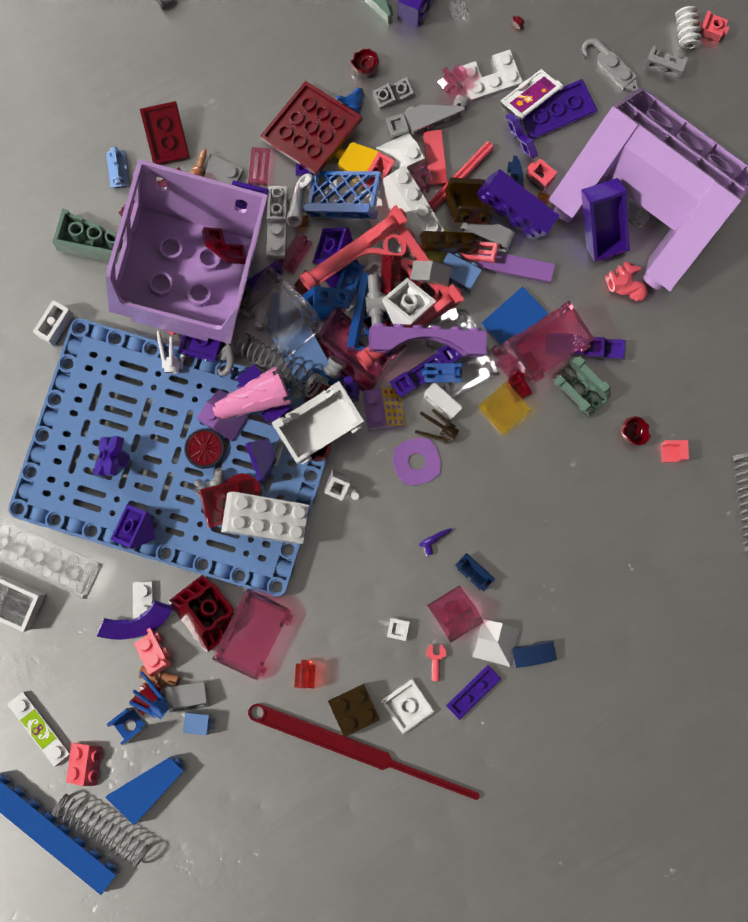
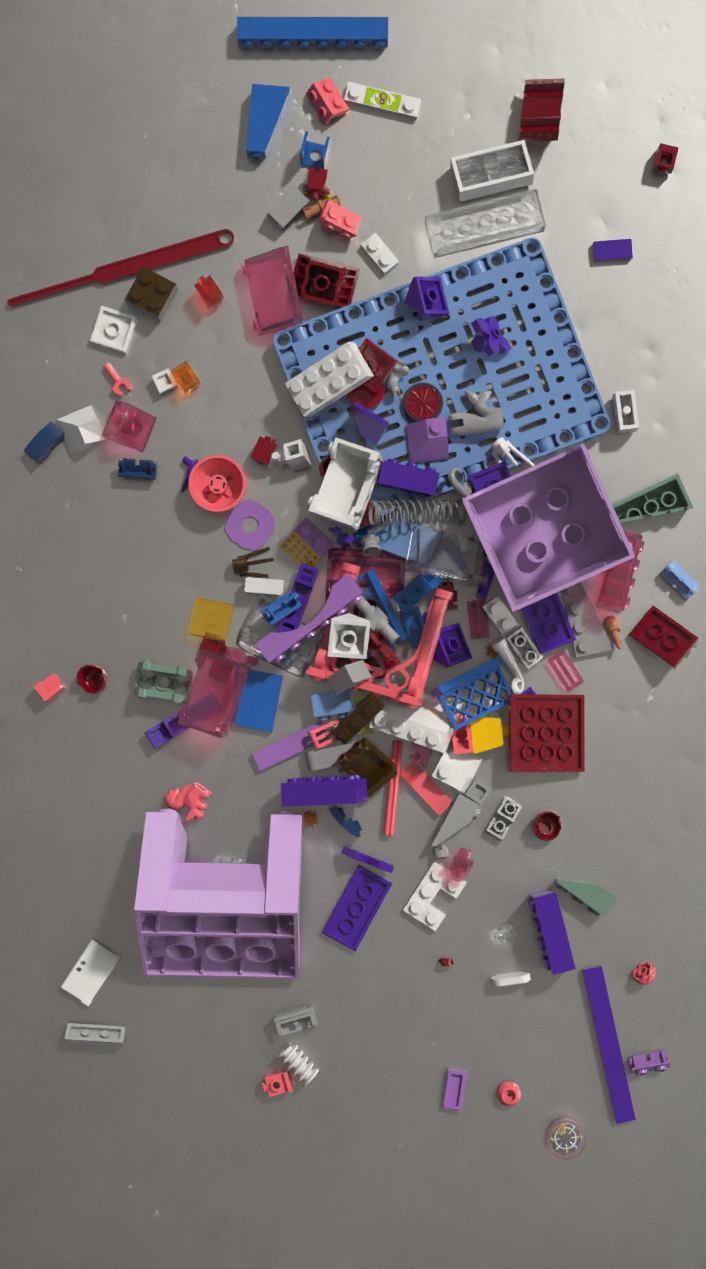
camera: 145 degrees right, 5 degrees up
light grey piece [52,793,149,868] -> none
dark purple tile [97,600,173,640] -> none
blue plant [129,671,170,719] -> none
medium blue brick [183,712,214,735] -> none
dark red tile [201,227,247,264] -> none
bright pink cone [213,366,291,420] -> none
blue animal [337,88,365,114] -> none
dark purple tile [446,665,501,720] -> none
door [501,69,564,121] -> none
coral brick [527,158,557,192] -> none
dark purple piece [581,178,630,262] -> none
light grey plate [582,38,638,92] -> none
none -> clear orange brick [171,361,201,393]
none -> coral piece [189,455,246,512]
none -> dark red brick [250,436,278,468]
none -> light grey piece [448,391,504,435]

